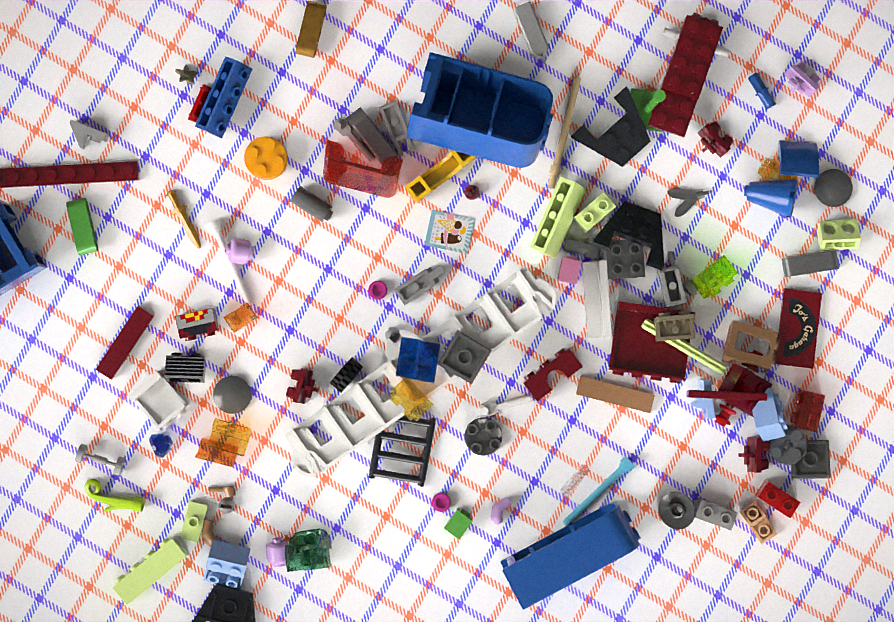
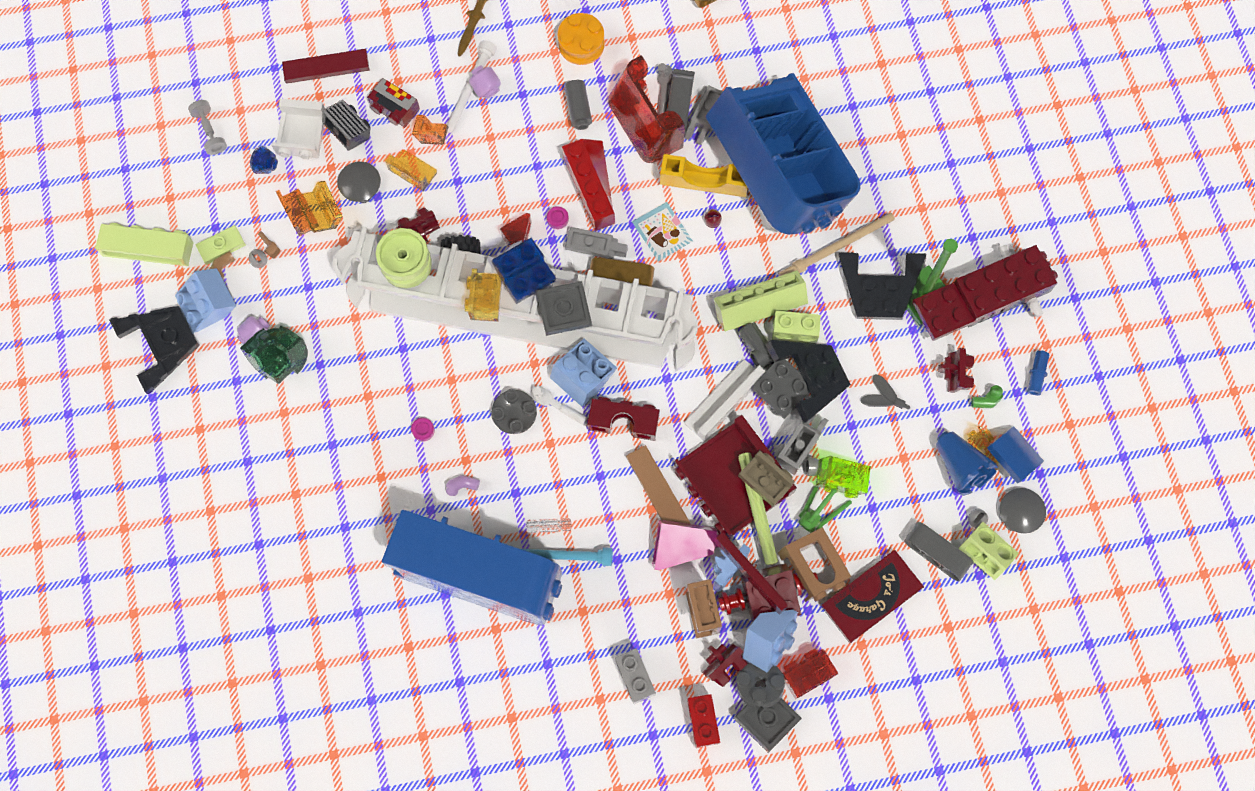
camera: 50 degrees right, 15 degrees down
lime plant [84,479,145,512] -> none
black bar [368,415,436,487] -> none
bright green brick [444,508,473,540] -> none
light grey piece [513,1,549,64] -> none
bright pink brick [557,255,582,285] -> none
dark grey dish [658,491,695,530] -> none
light nougat slope [739,501,778,545] -> none
lavender hips [784,61,821,97] -> none
none -> yellowish green wheel [375,228,432,288]
none -> clear yellow panel [385,149,438,192]
none -> clear red slope [500,213,532,256]
none -> light blue slope [550,338,617,407]
none -> red wedge [562,139,615,231]
none -> pearl gold beam [590,258,655,287]
none -> slope [652,520,719,570]
none -> medium nougat panel [686,579,722,639]
none -> bright green plant [798,487,852,533]
none -> light grey hinge [968,509,988,528]
none -> bright green arm [971,385,1003,409]

